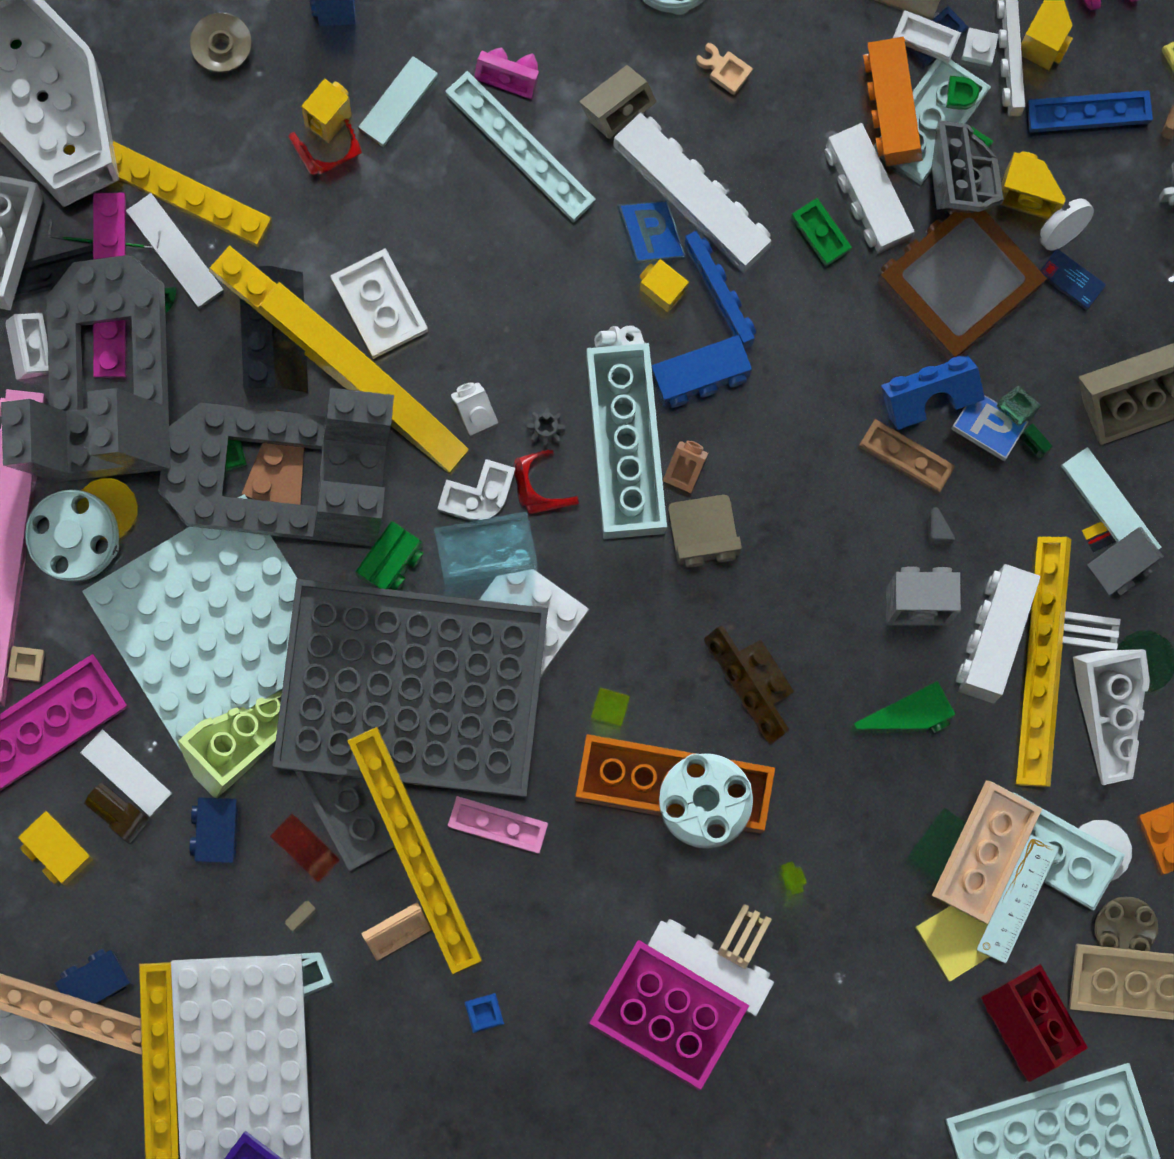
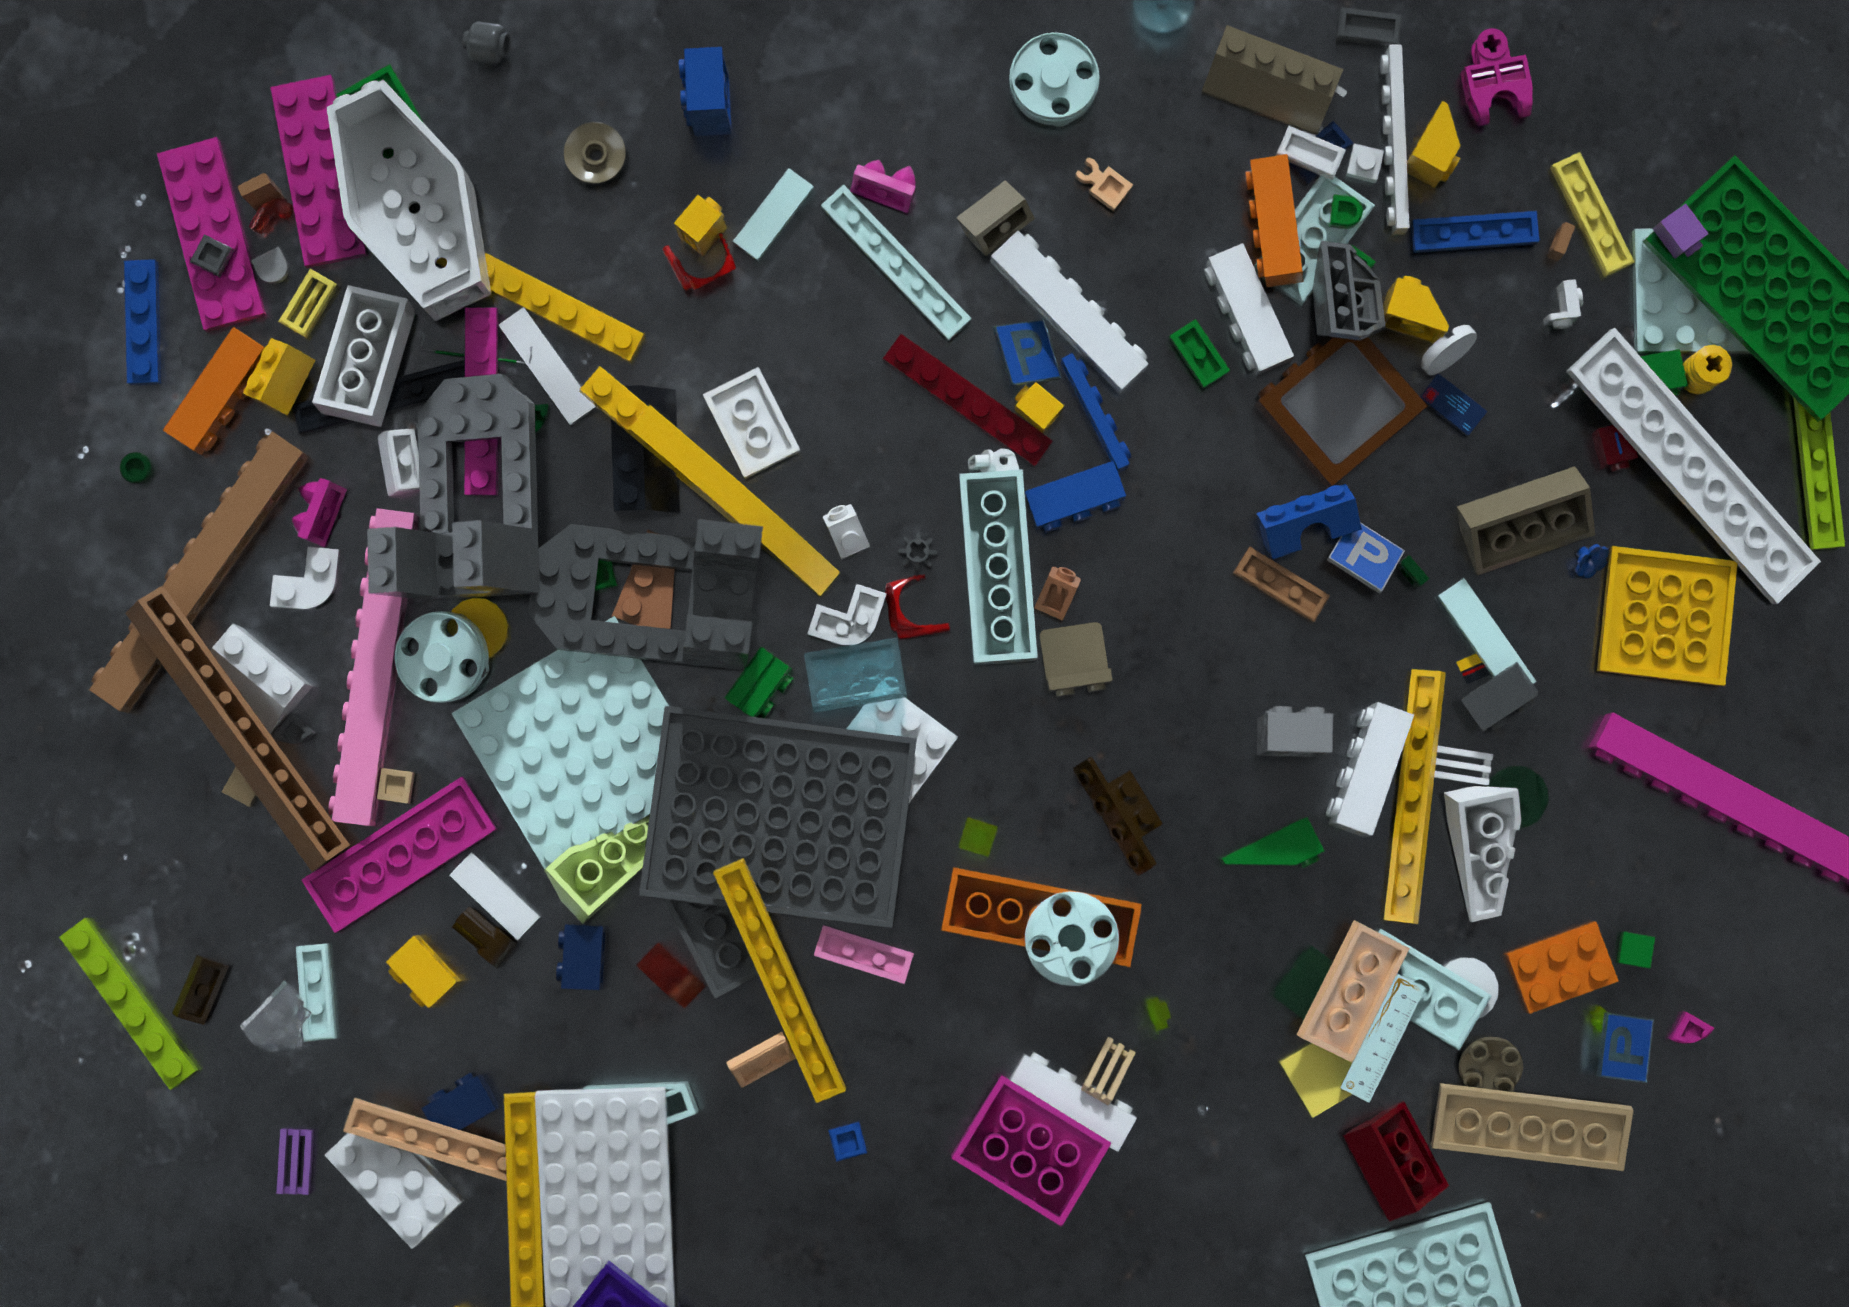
camera: 10 degrees right, 5 degrees up
dark tan tile [285,901,317,934] -> none
dark grey slope [928,507,955,545] -> none
clear green plate [996,385,1041,426] -> none
none -> dark red plate [883,334,1053,468]

